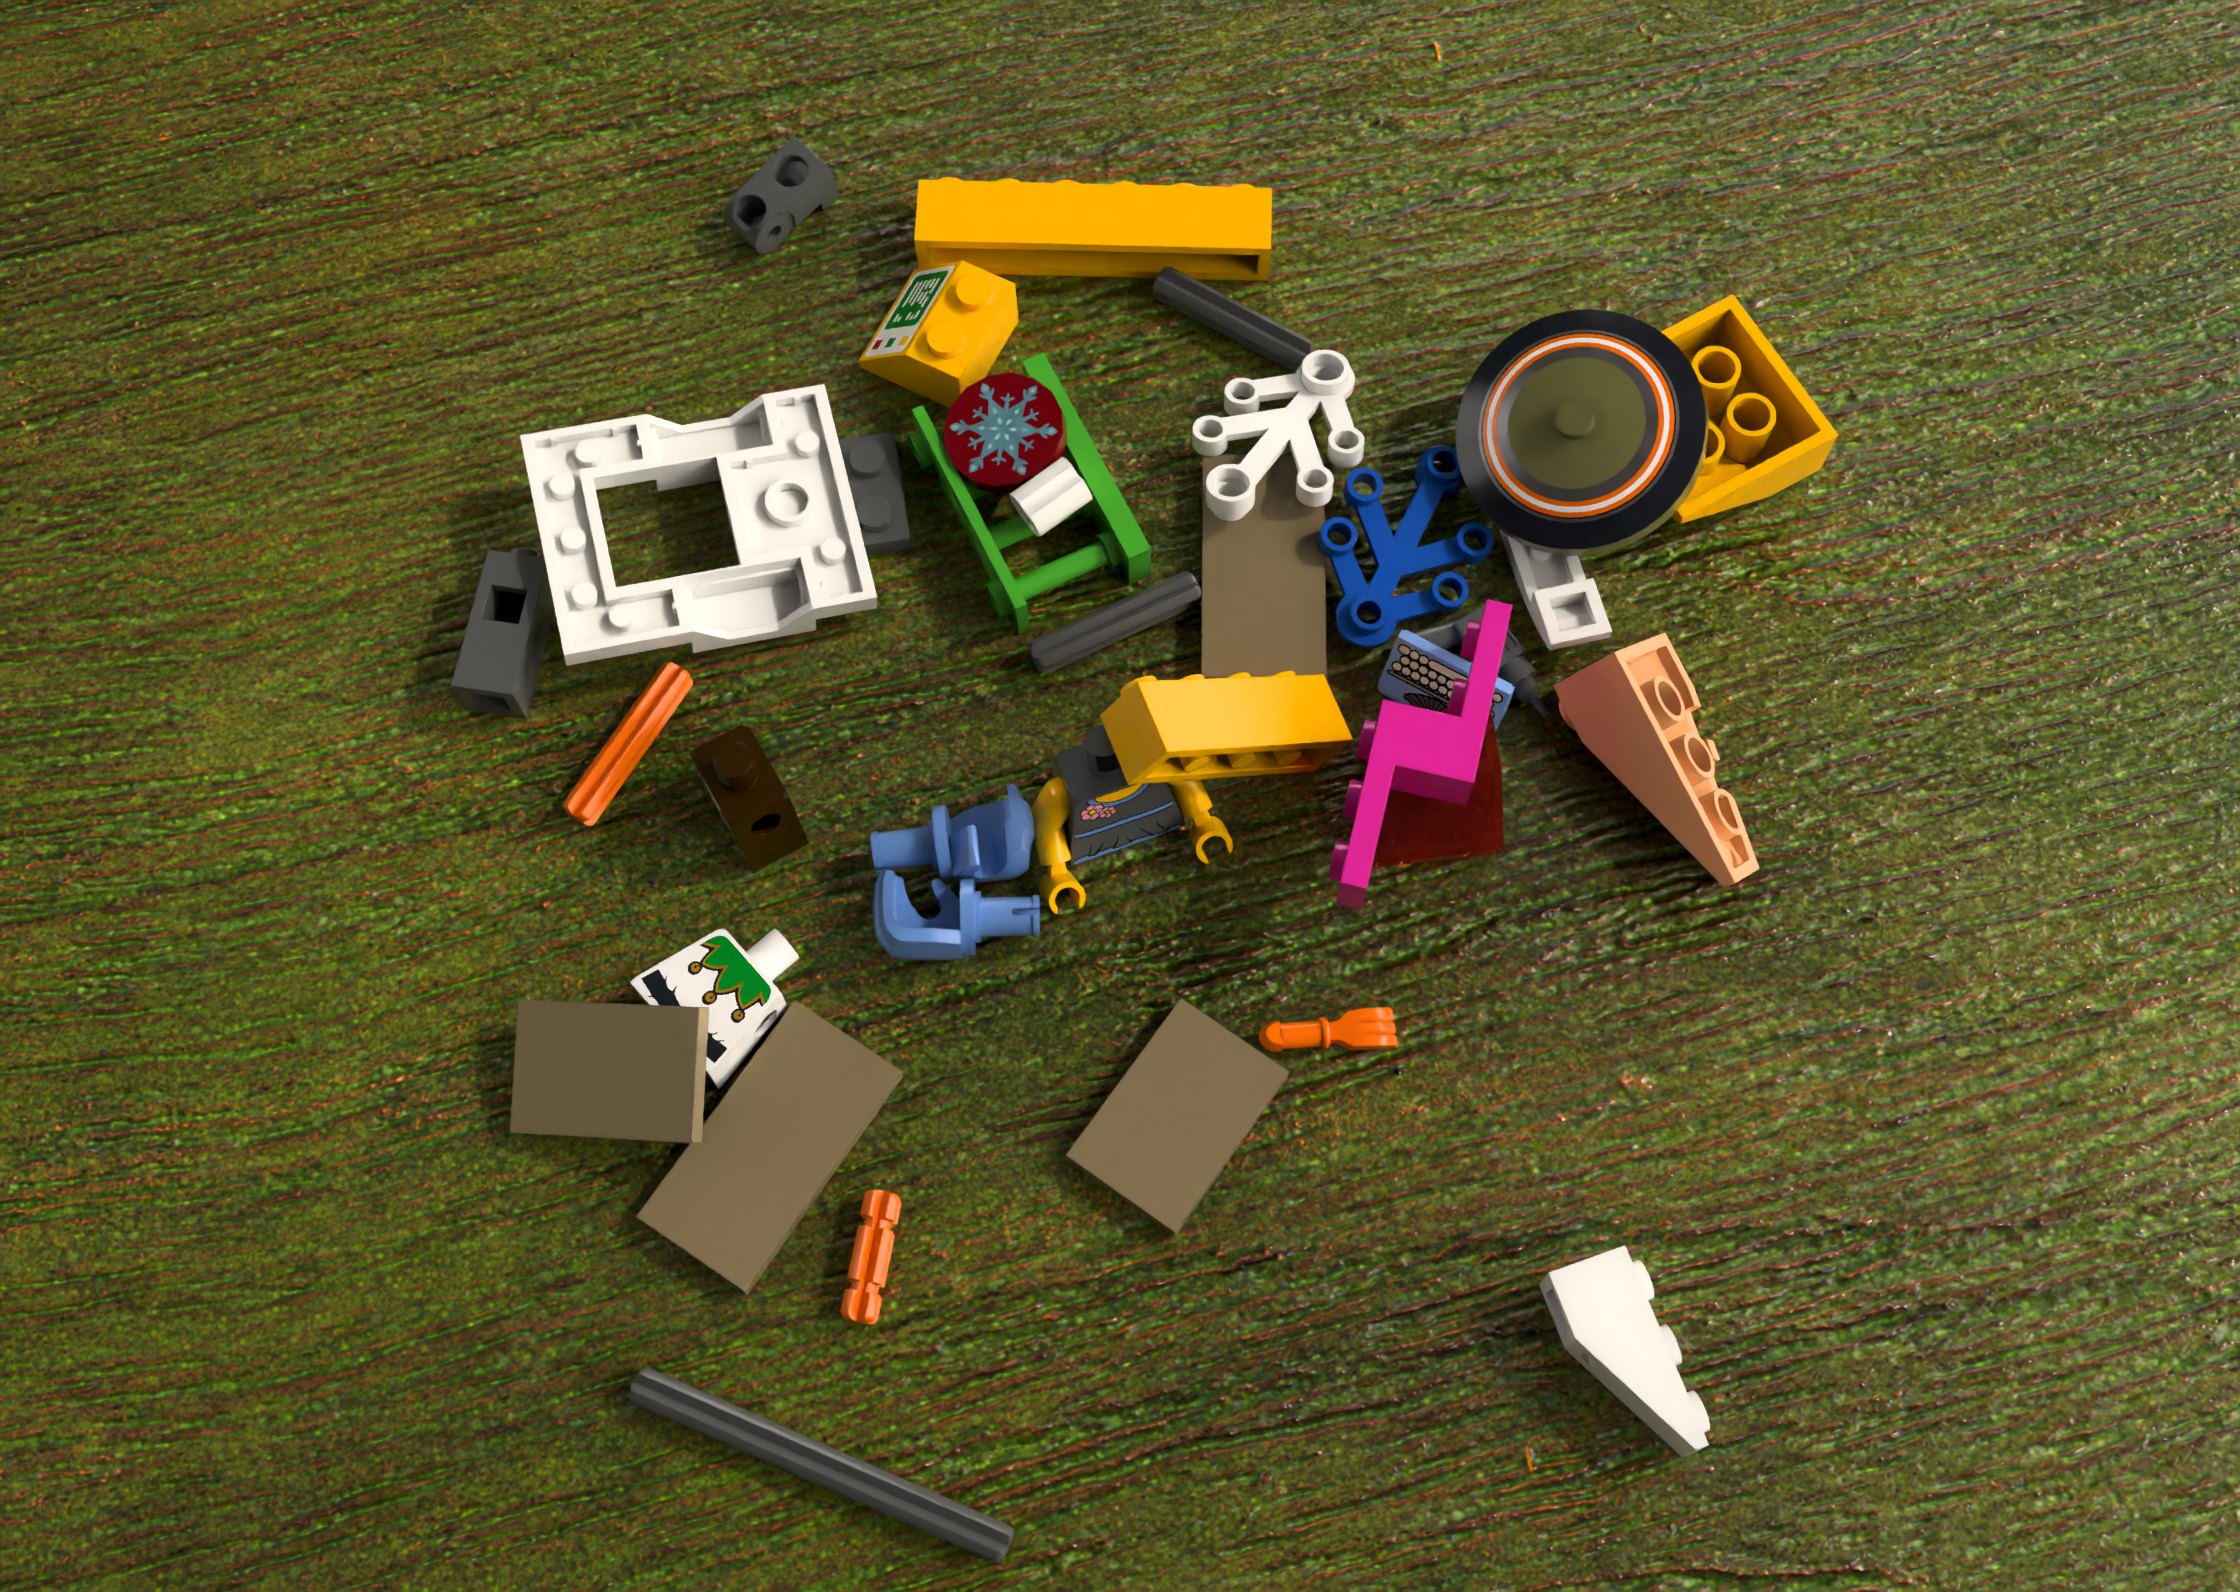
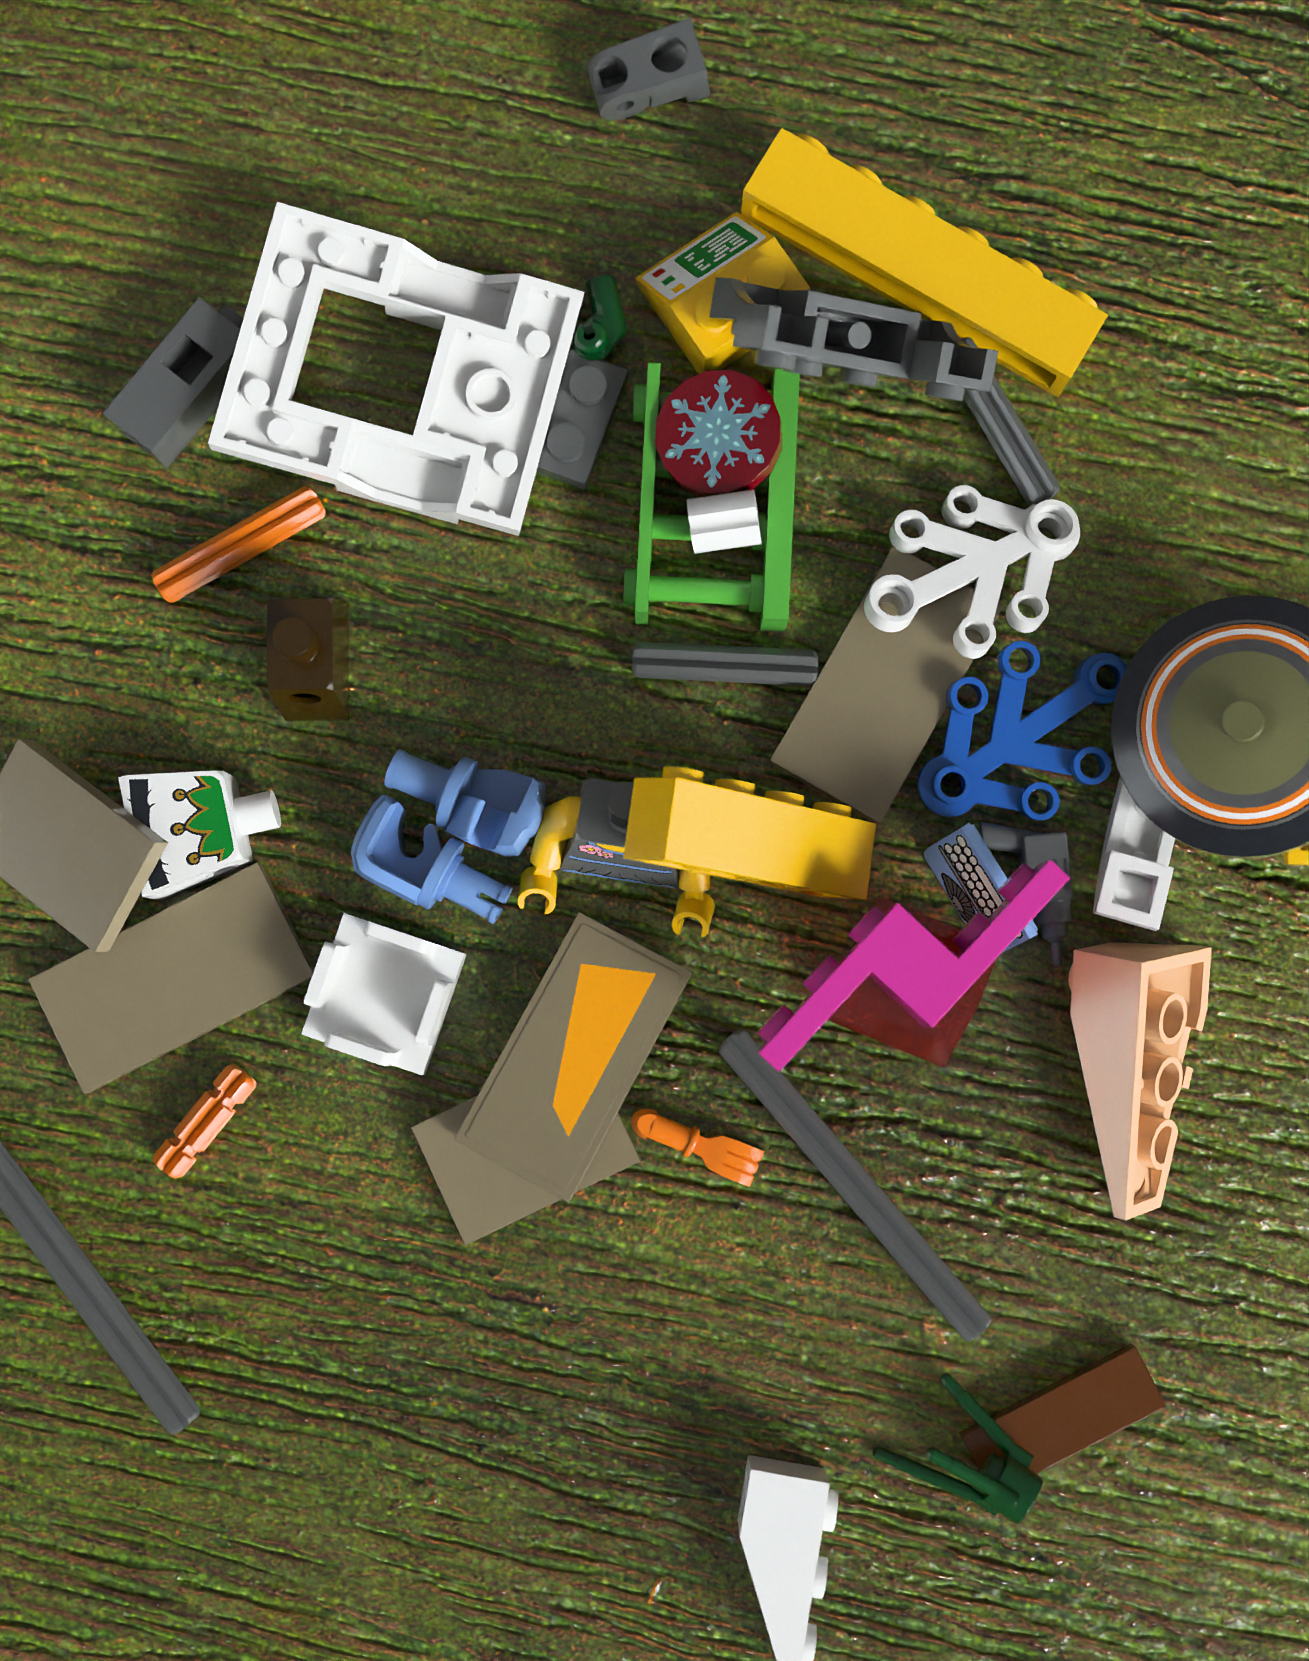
camera: 30 degrees right, 15 degrees up
none -> white panel [302,913,467,1075]
none -> dark tan tile [454,912,692,1203]
none -> dark green arm [573,275,627,361]
none -> dark grey bracket [709,278,998,401]
none -> dark grey axle [718,1029,991,1341]
none -> dark green plant [873,1373,1043,1524]
none -> reddish brown tile [959,1343,1167,1474]

